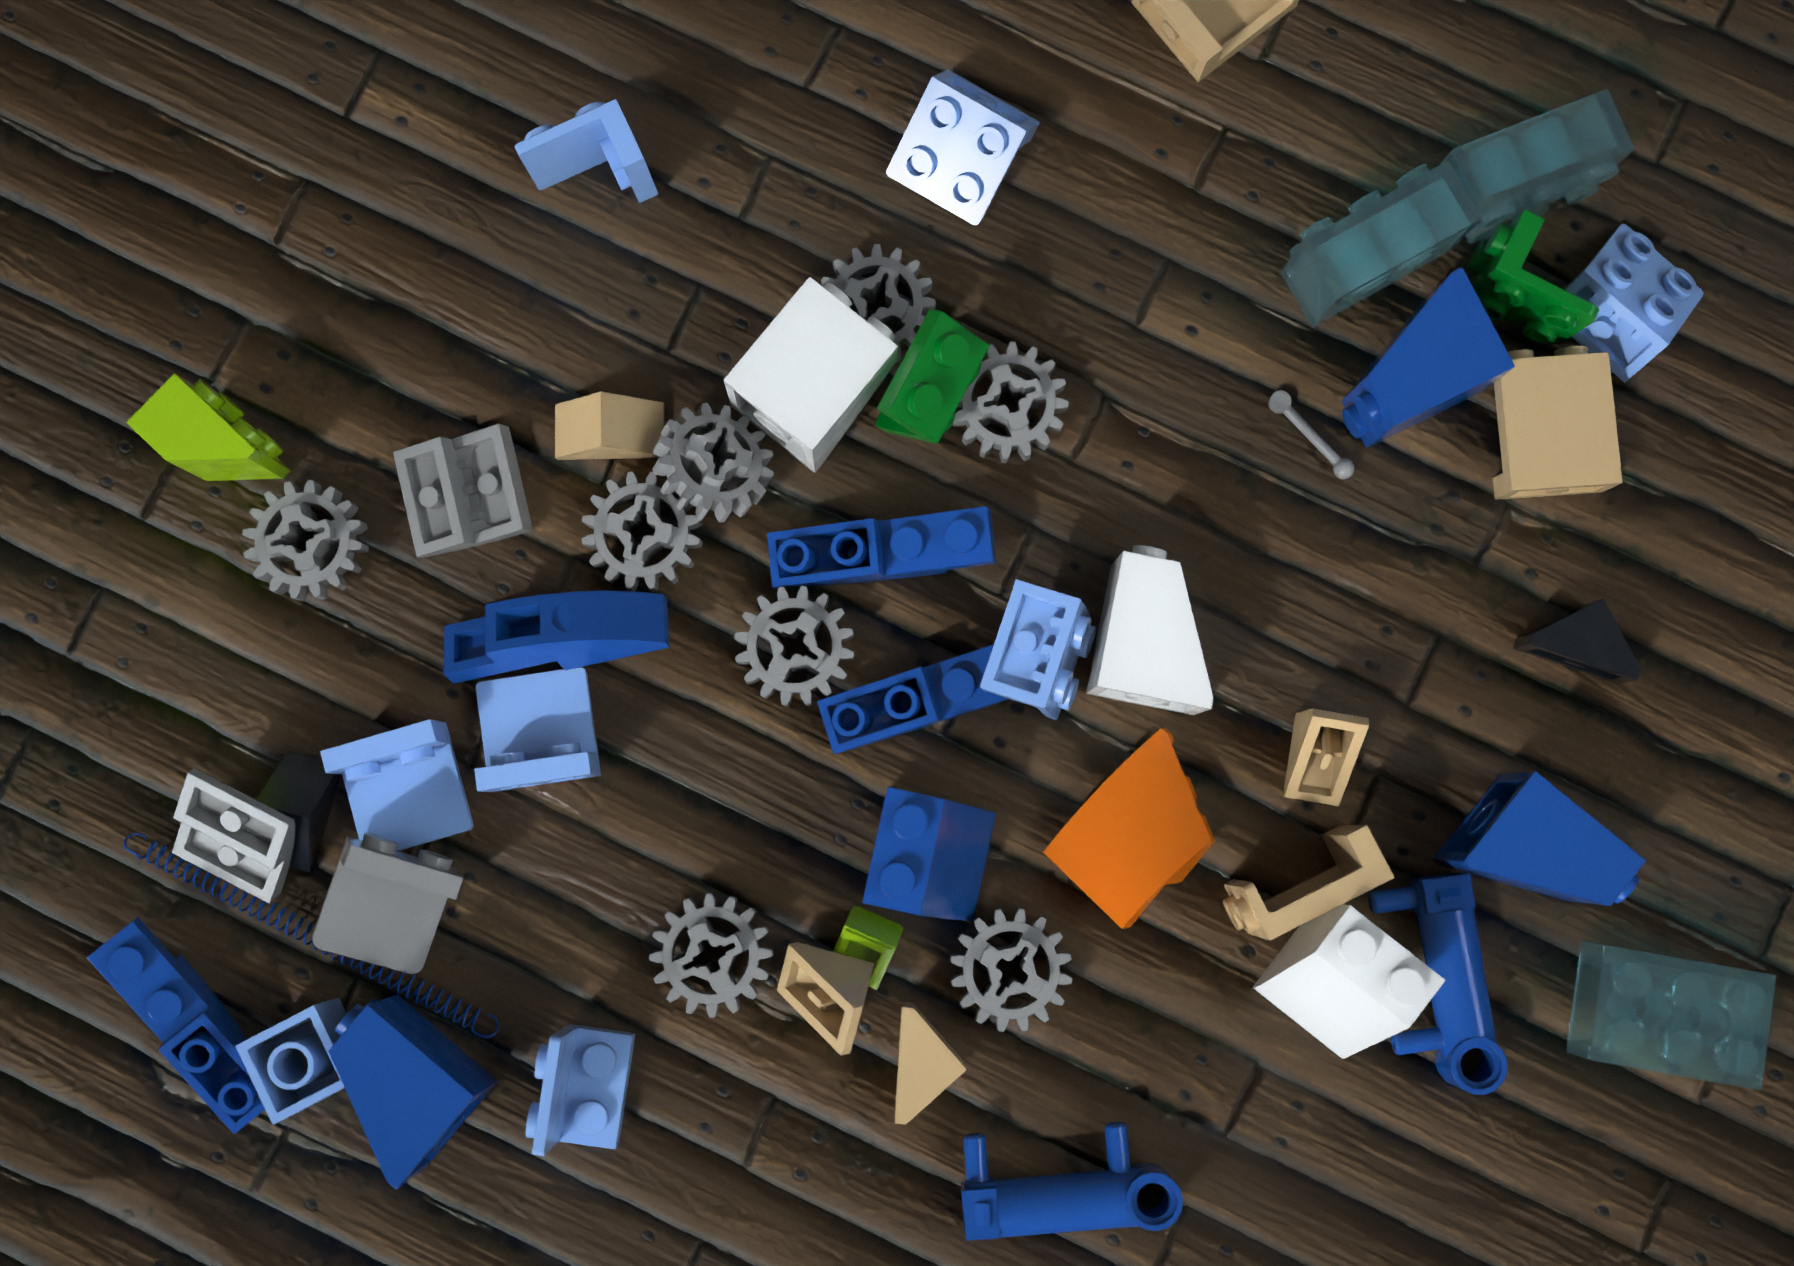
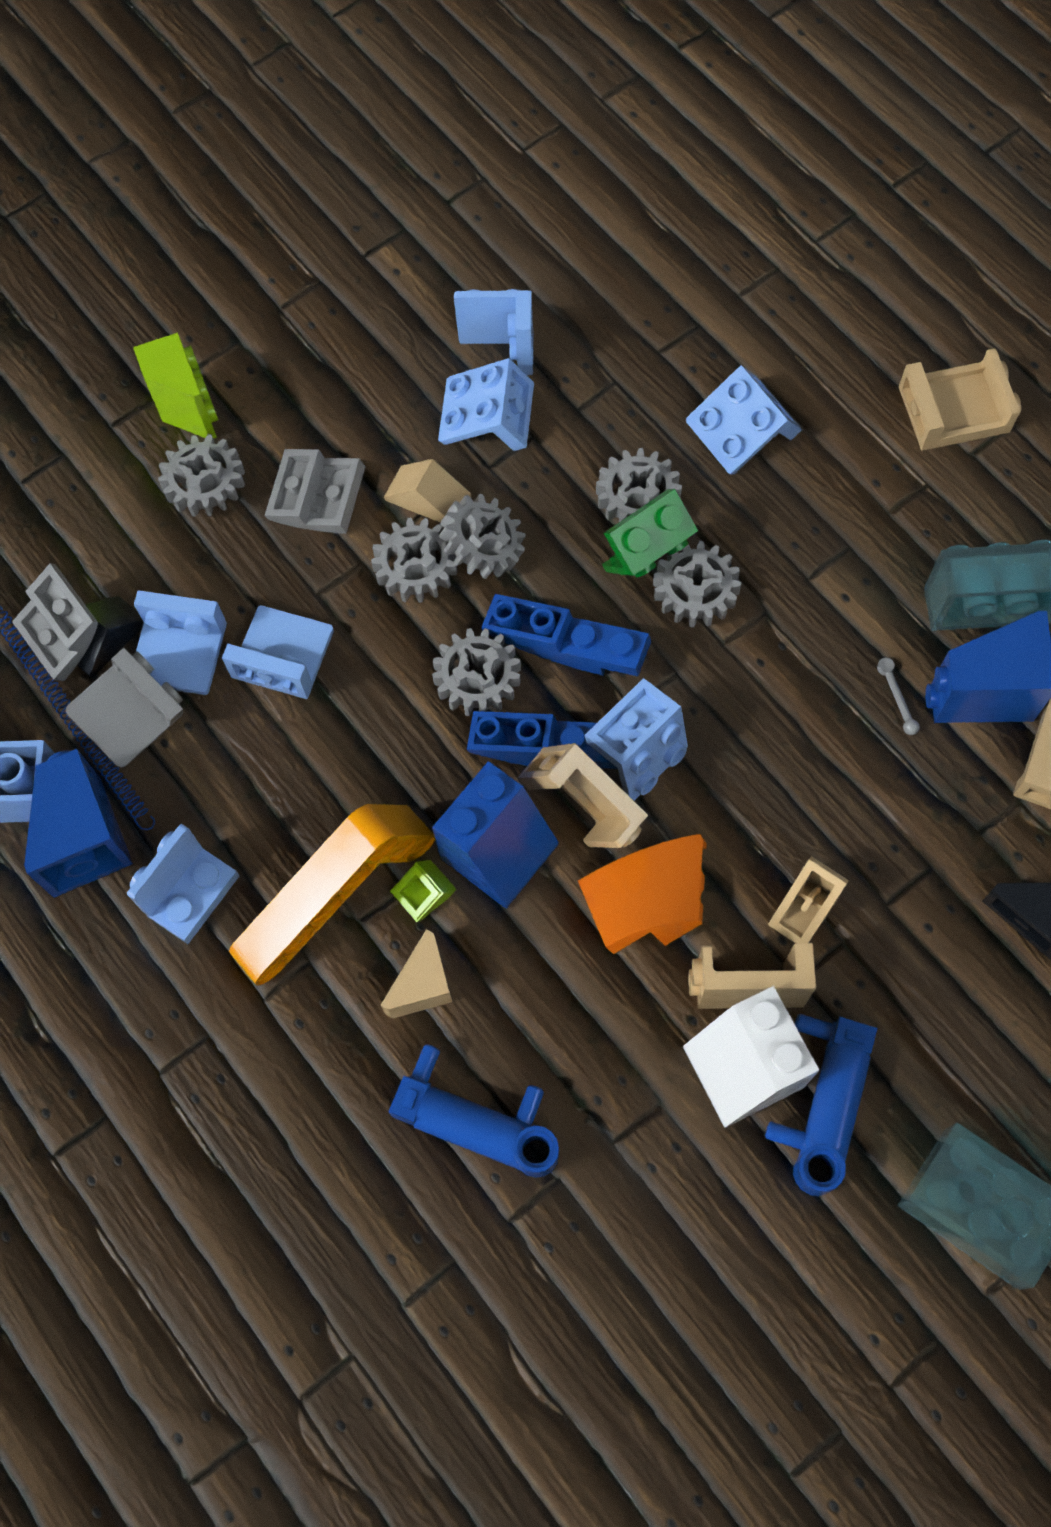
camera: 30 degrees right, 15 degrees down
blue slope [443,591,669,684] -> none
light grey gear [649,893,773,1018] -> none
white slope [724,277,898,473] -> none
tan slope [777,942,874,1056] -> none
light grey gear [950,908,1072,1032] -> none
white slope [1086,545,1213,715] -> none
blue slope [1432,771,1646,906] -> none
none -> beam [229,804,435,986]
none -> light blue bracket [438,358,534,451]
none -> tan panel [517,743,648,848]

